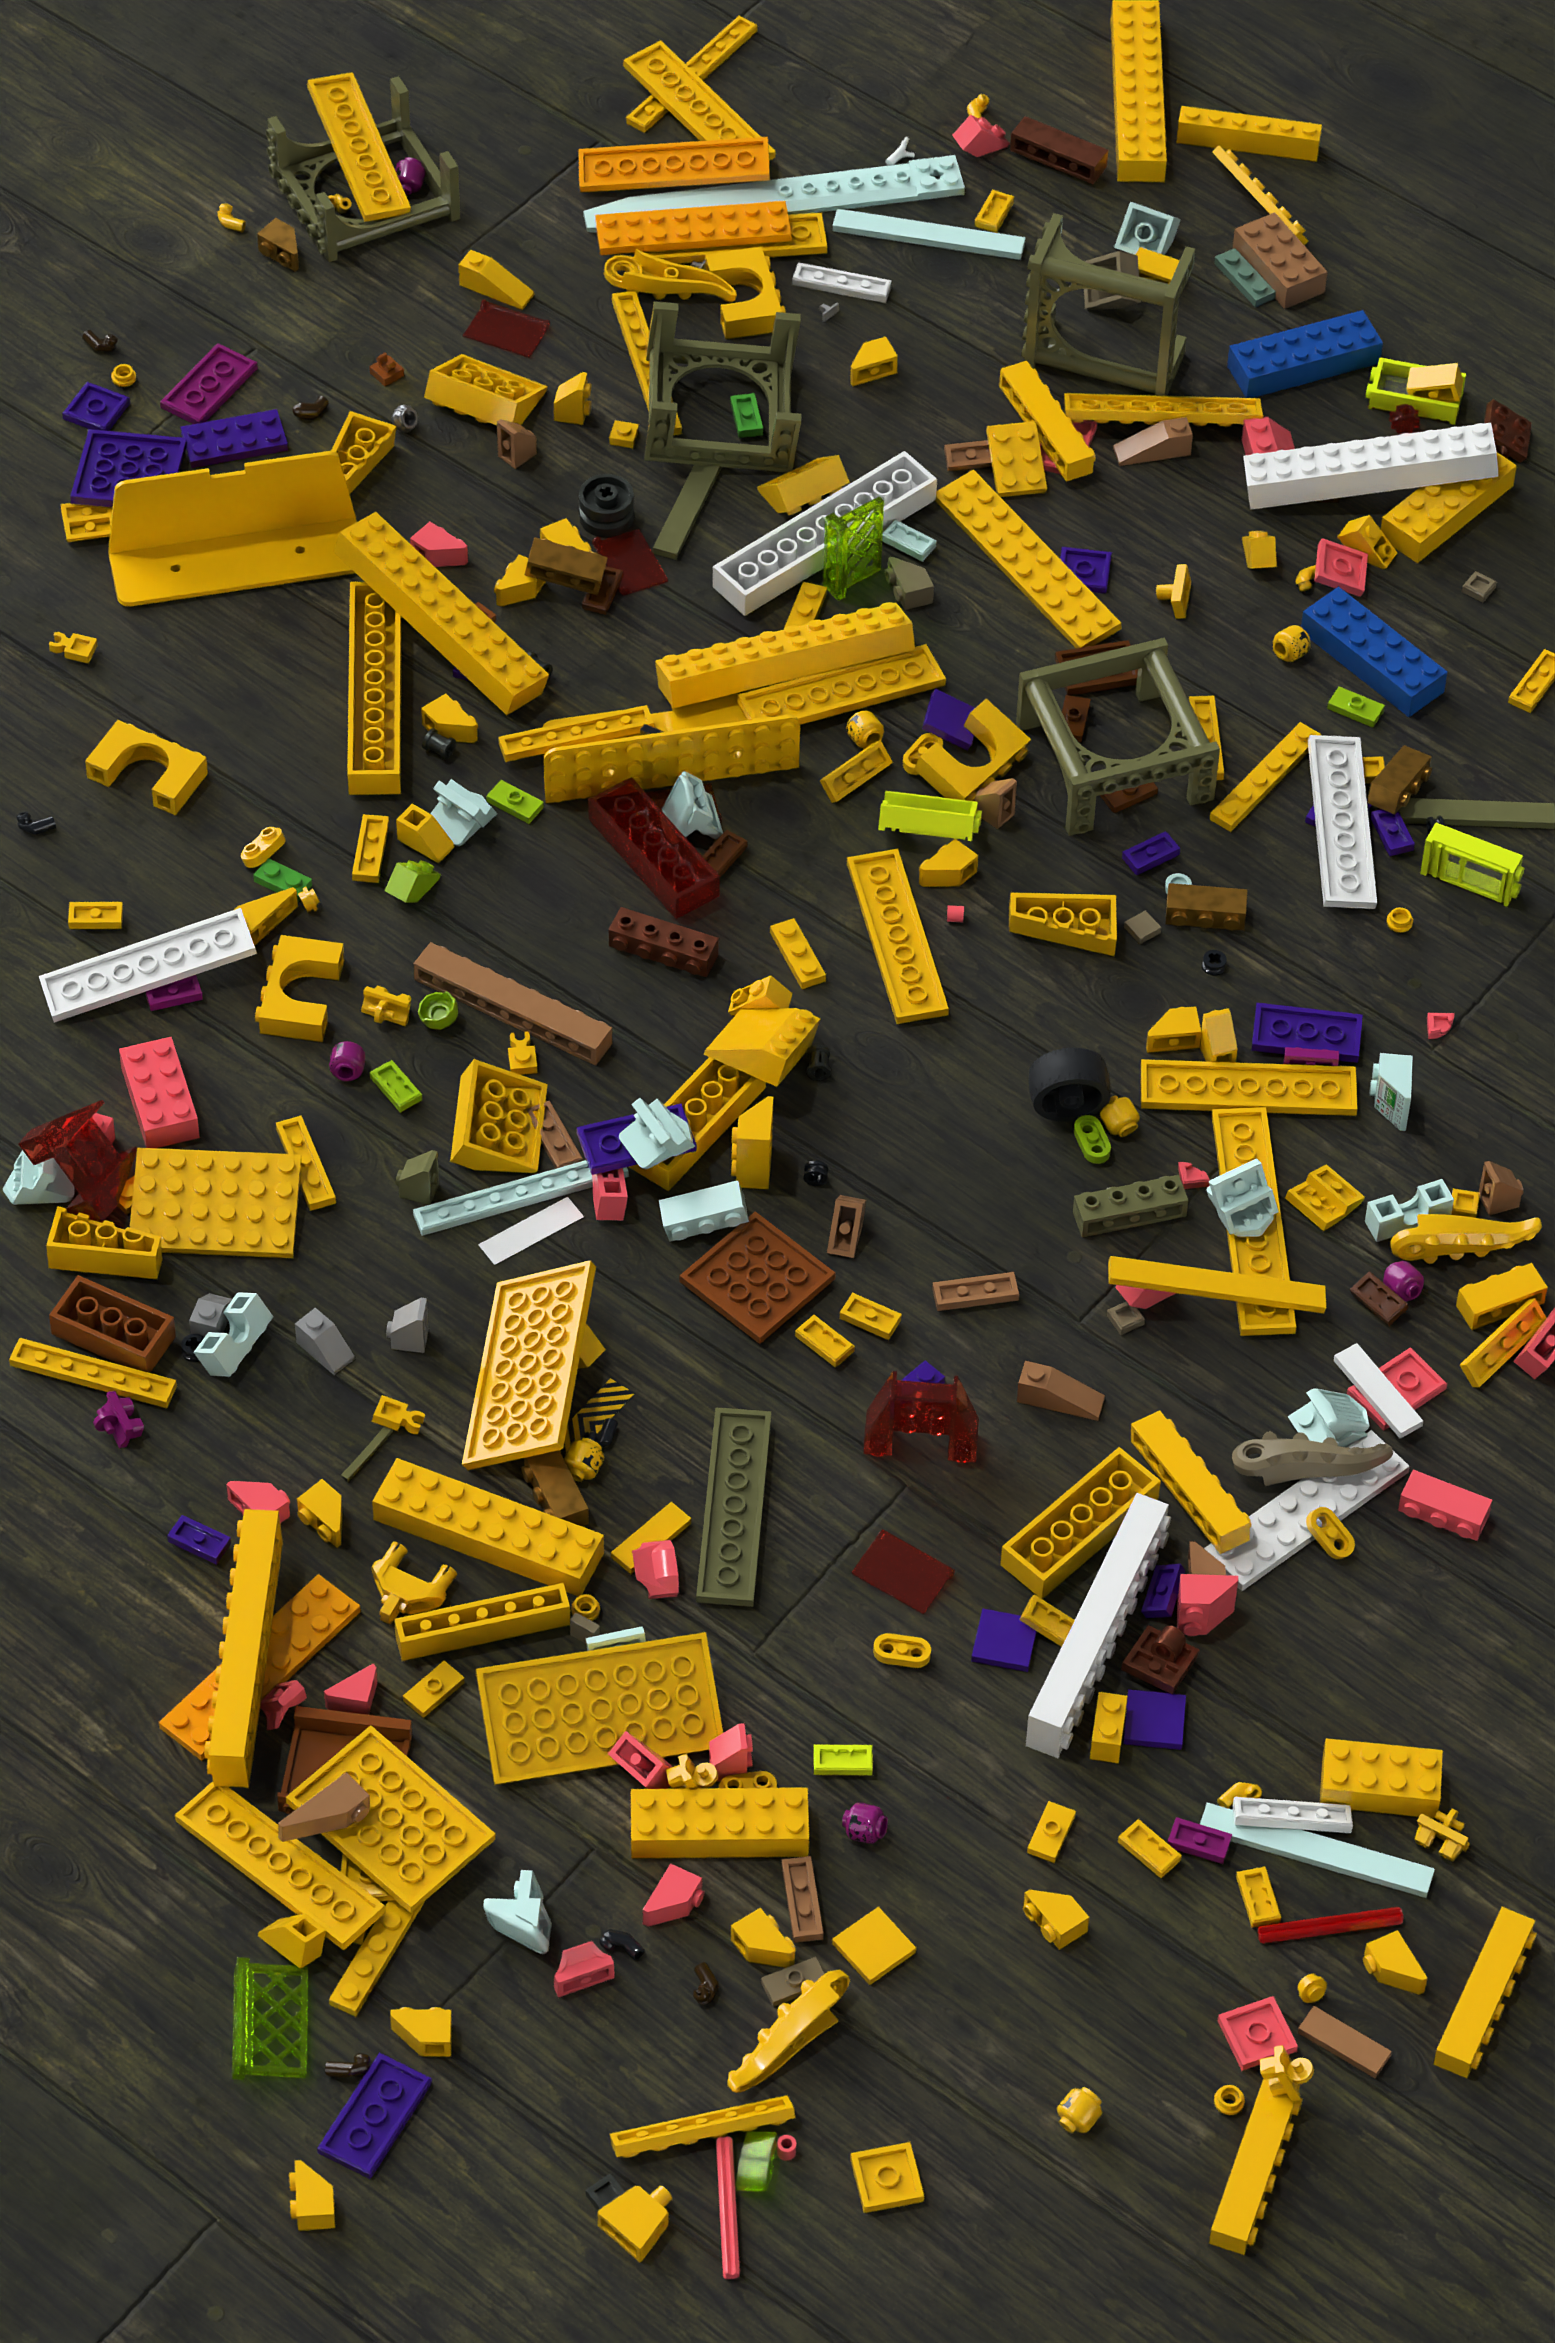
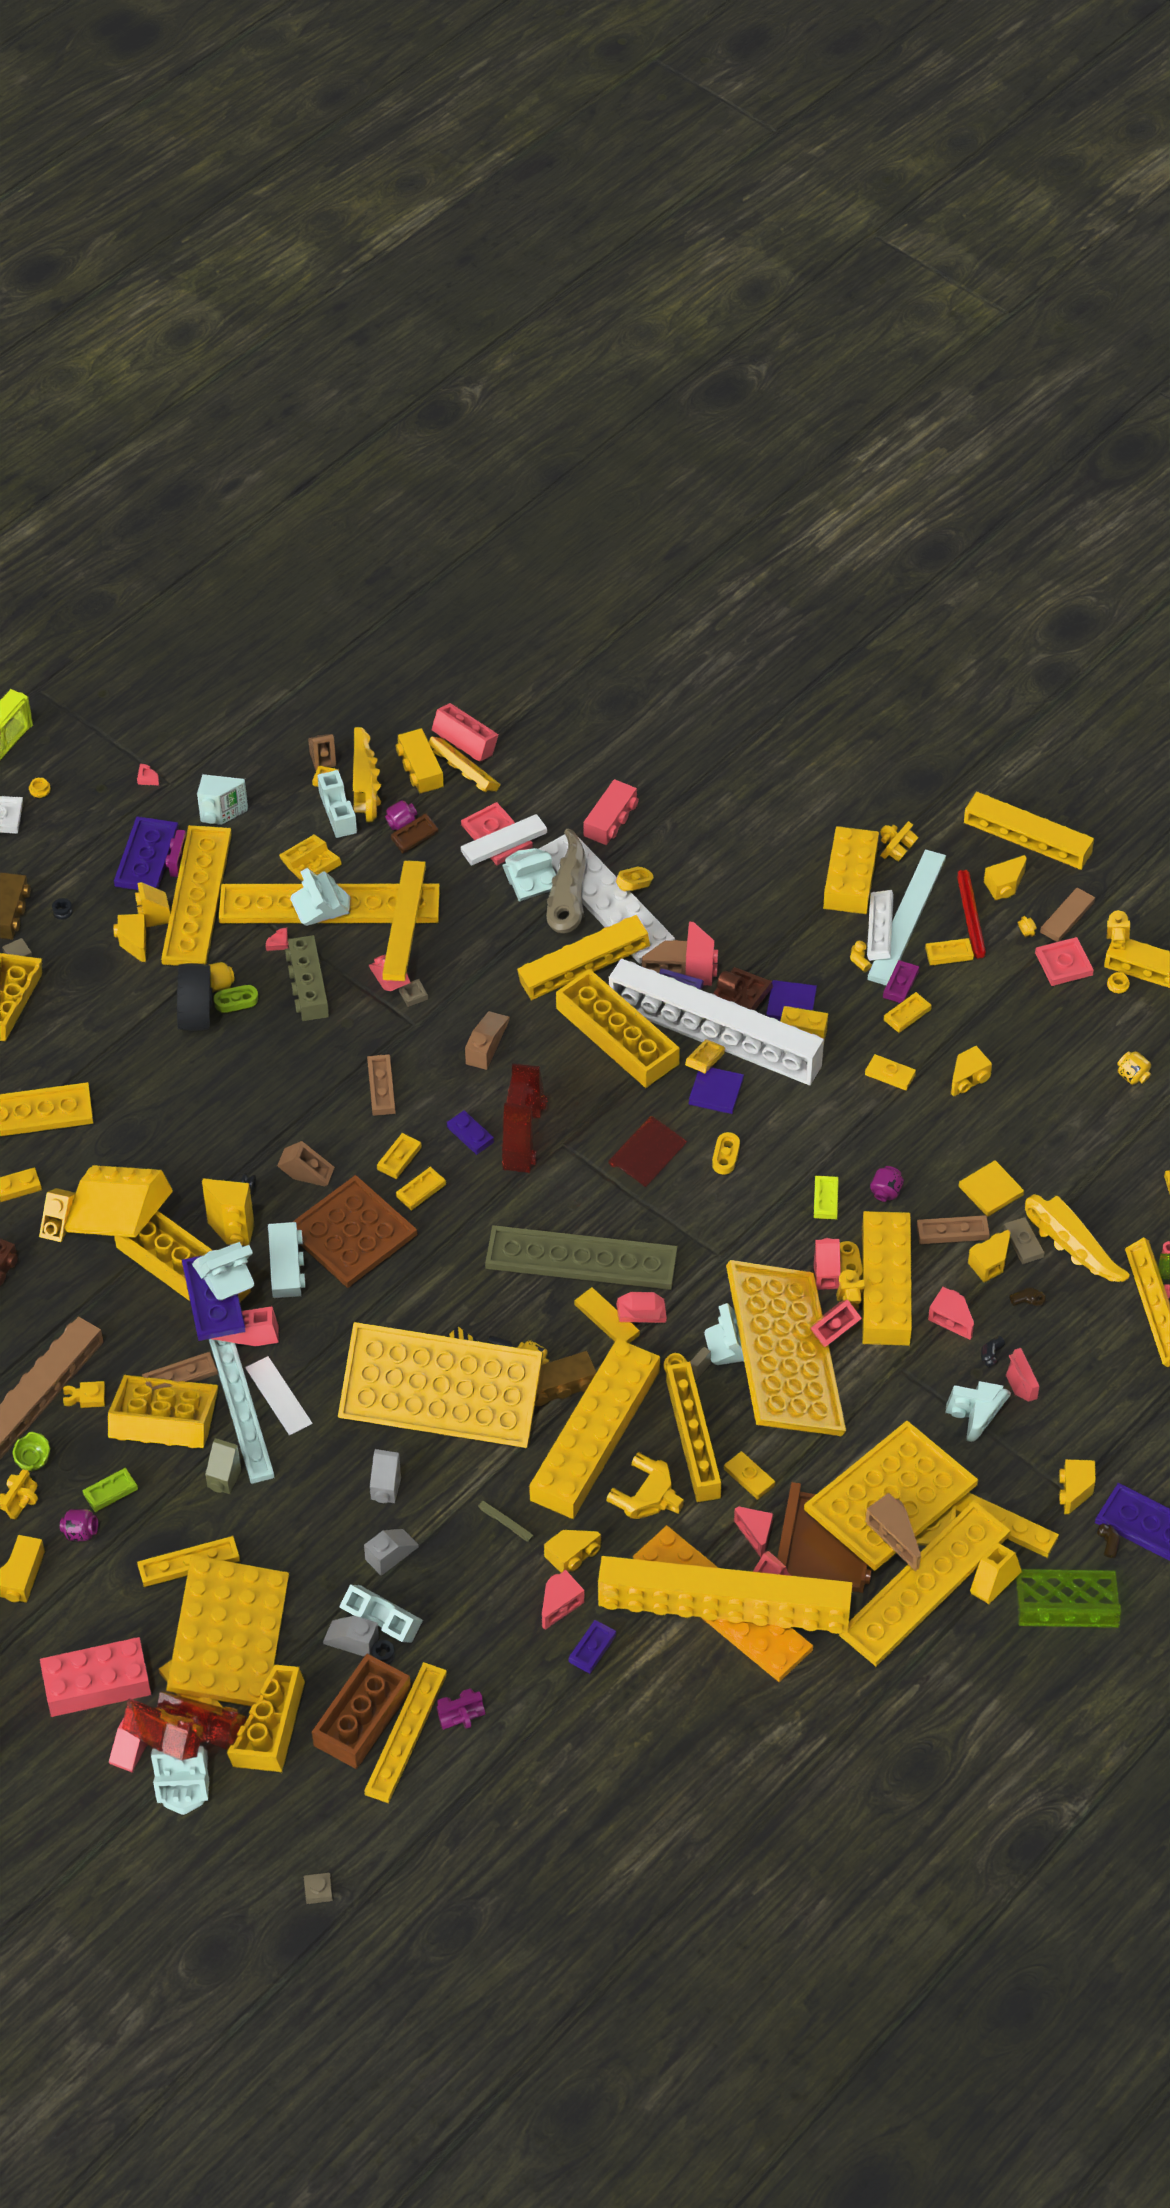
camera: 85 degrees left, 0 degrees up
yellow plate [372,1395,425,1434] -> none

